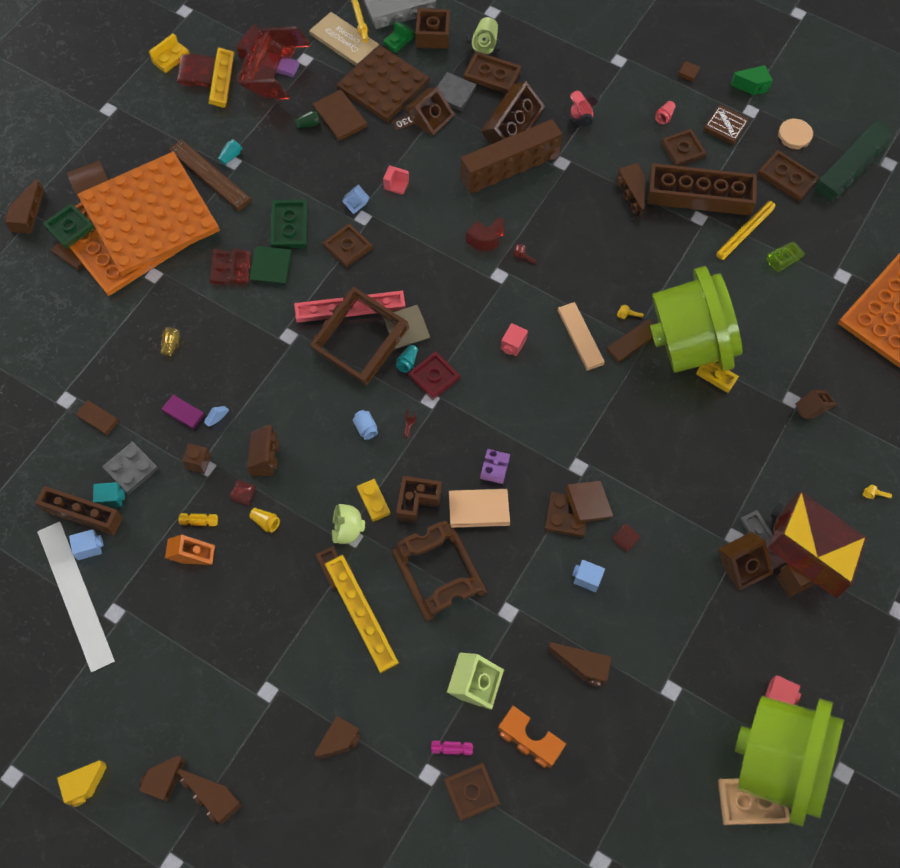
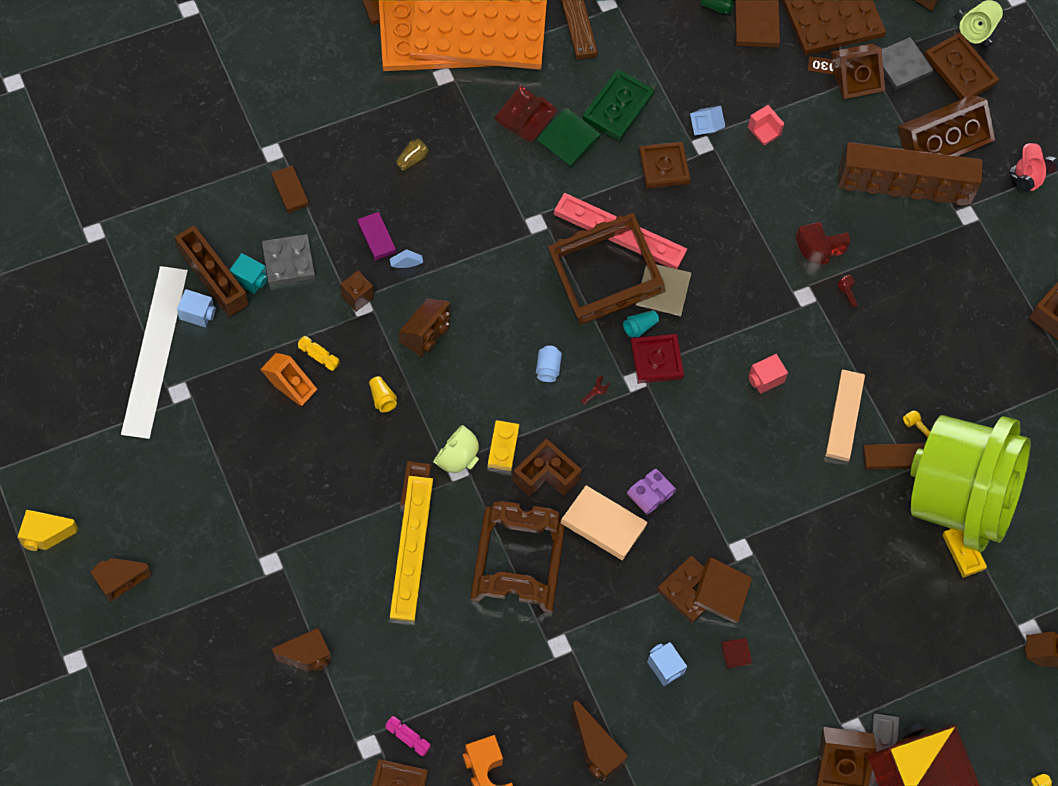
camera: 30 degrees right, 0 degrees up
reddish brown slope [177,769,242,824] -> none
clear red tile [230,480,256,505] -> none
yellowish green slope [447,653,504,710] -> none
reddish brown slope [616,163,645,219] -> none

